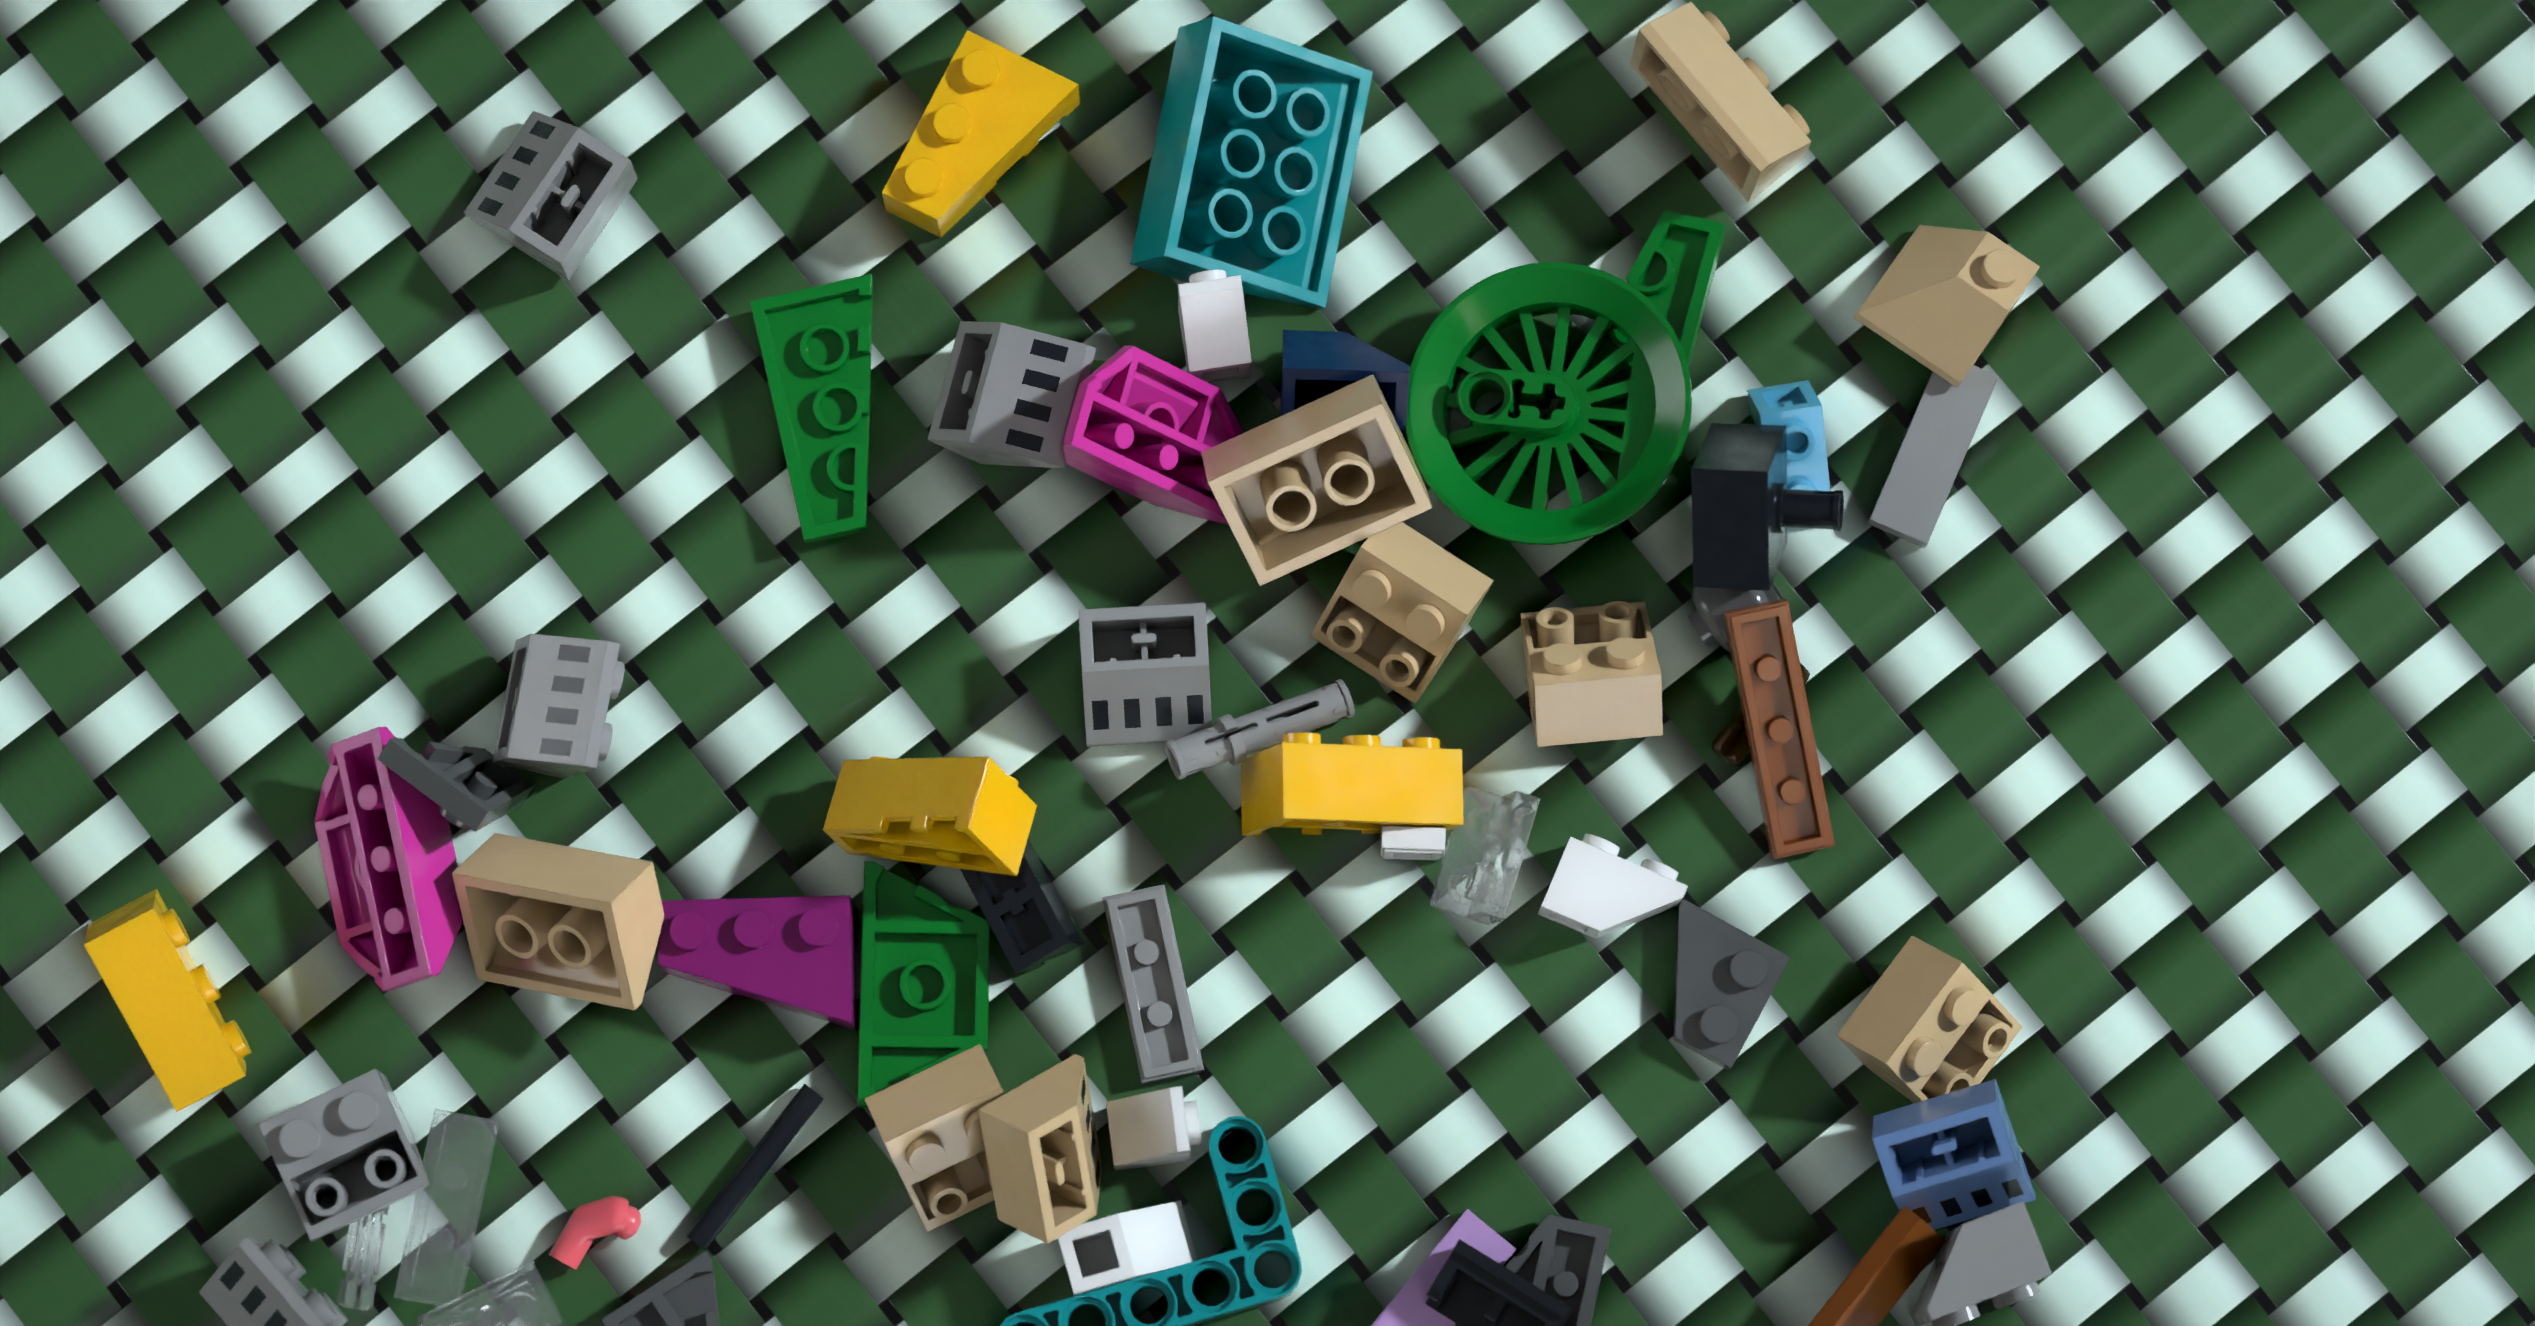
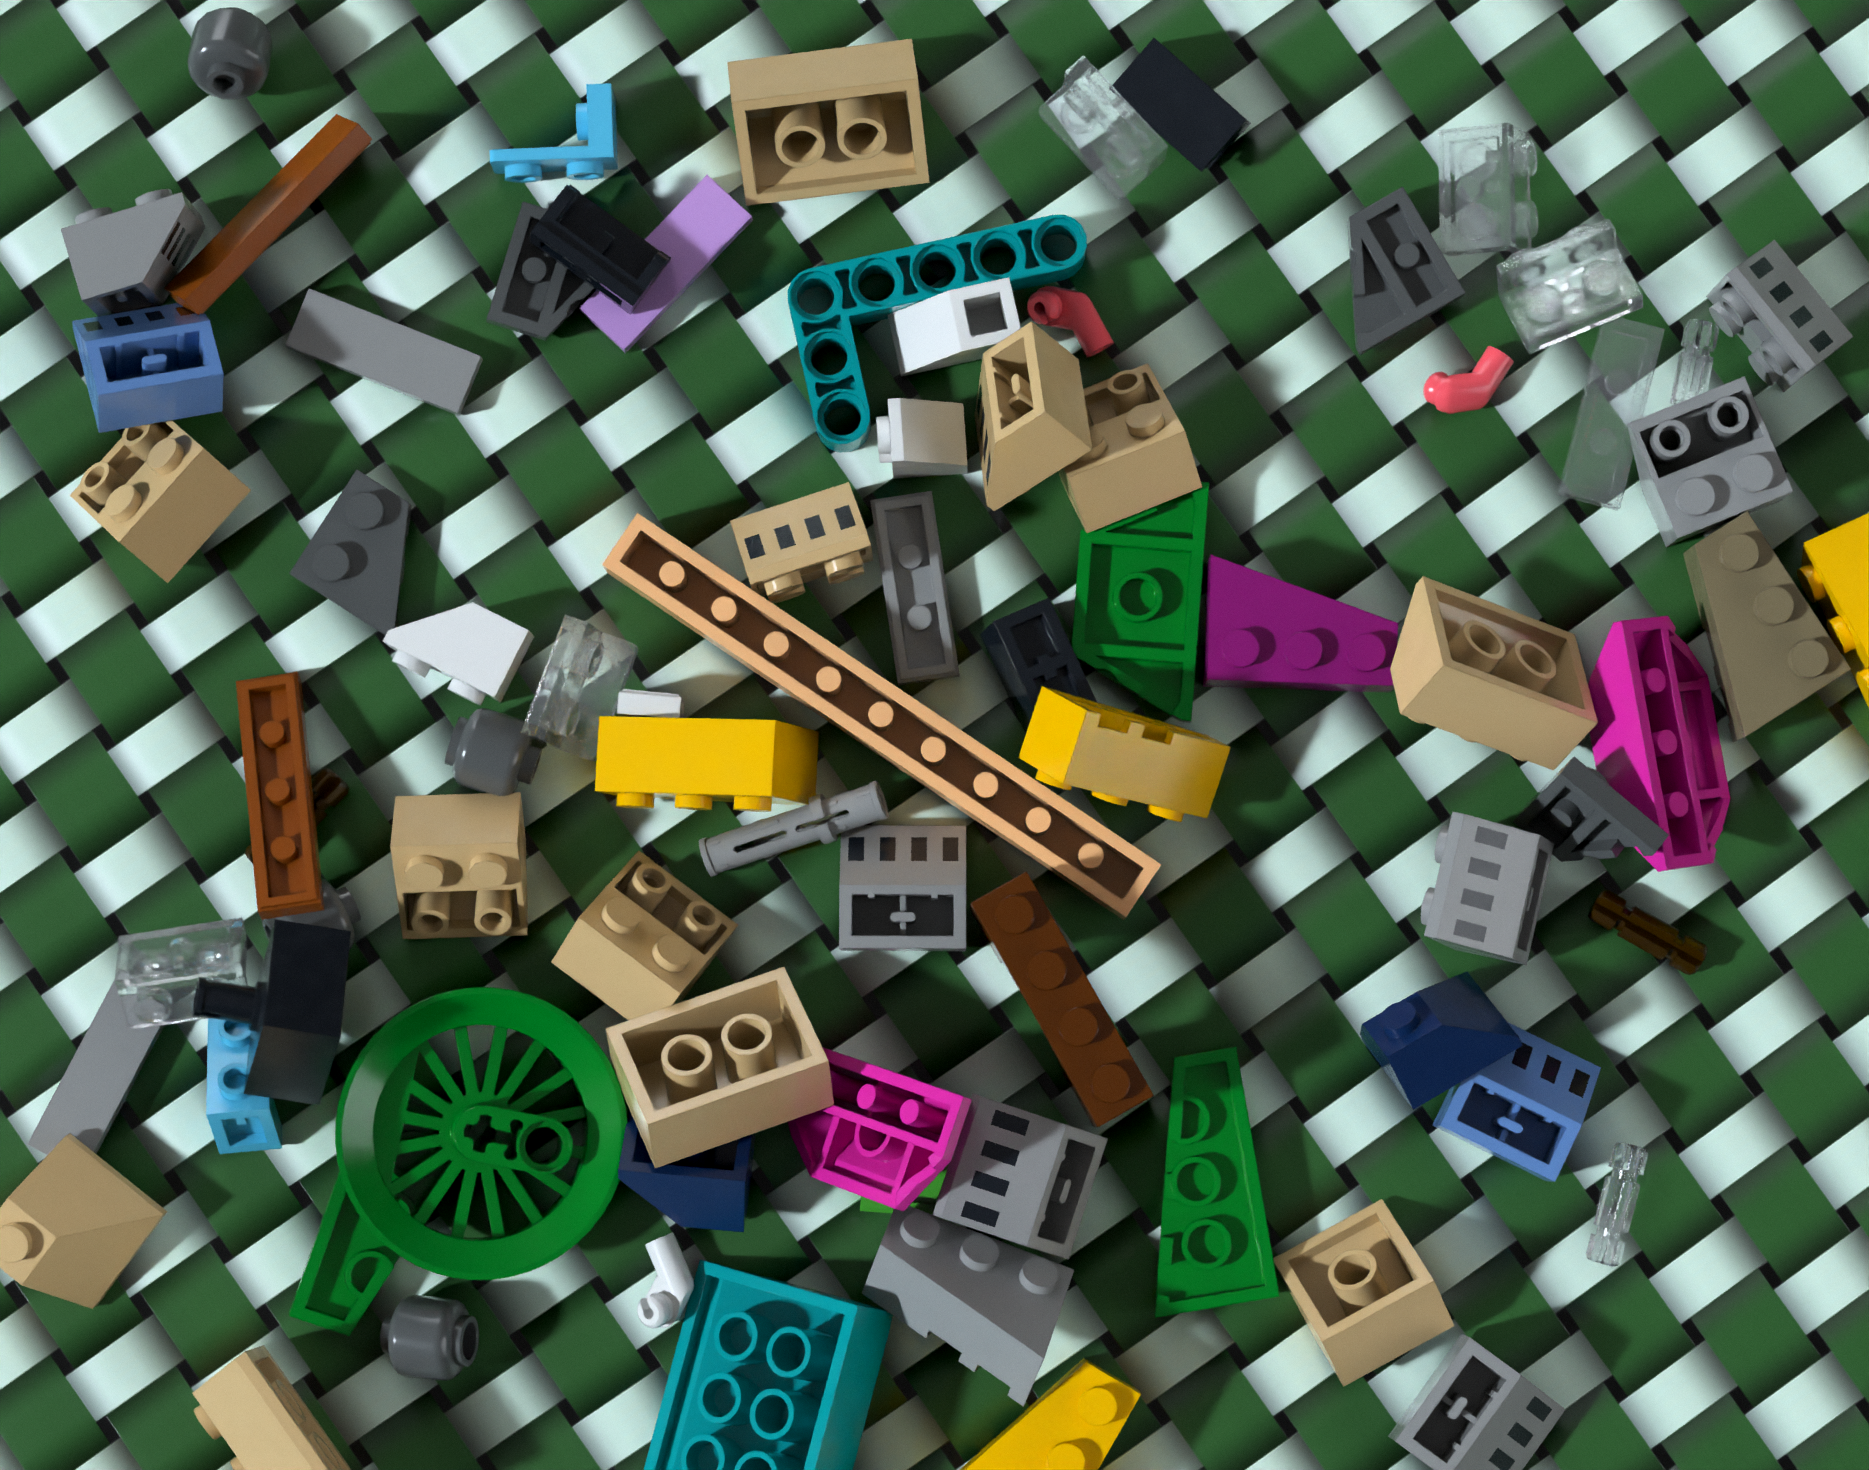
camera: 170 degrees left, 5 degrees up
black bar [685,1084,824,1251] -> none
white slope [1178,270,1252,382] -> none
none -> clear bracket [115,917,249,1030]
none -> light grey tile [286,288,483,416]
none -> dark grey head [380,1295,479,1381]
none -> dark grey head [445,708,542,796]
none -> light nougat brick [602,513,1161,920]
none -> white arm [637,1233,694,1328]
none -> tan slope [730,482,873,603]
none -> light grey wedge [862,1206,1074,1407]
none -> reddish brown arch [970,871,1154,1127]
none -> coral arm [1027,286,1114,357]
none -> tan slope [1273,1199,1454,1387]
none -> dark blue slope [1360,972,1523,1110]
none -> medium blue slope [1432,1023,1601,1182]
none -> clear axle [1586,1142,1648,1267]
none -> dark brown axle [1588,890,1708,975]
none -> dark tan wedge [1683,511,1851,742]

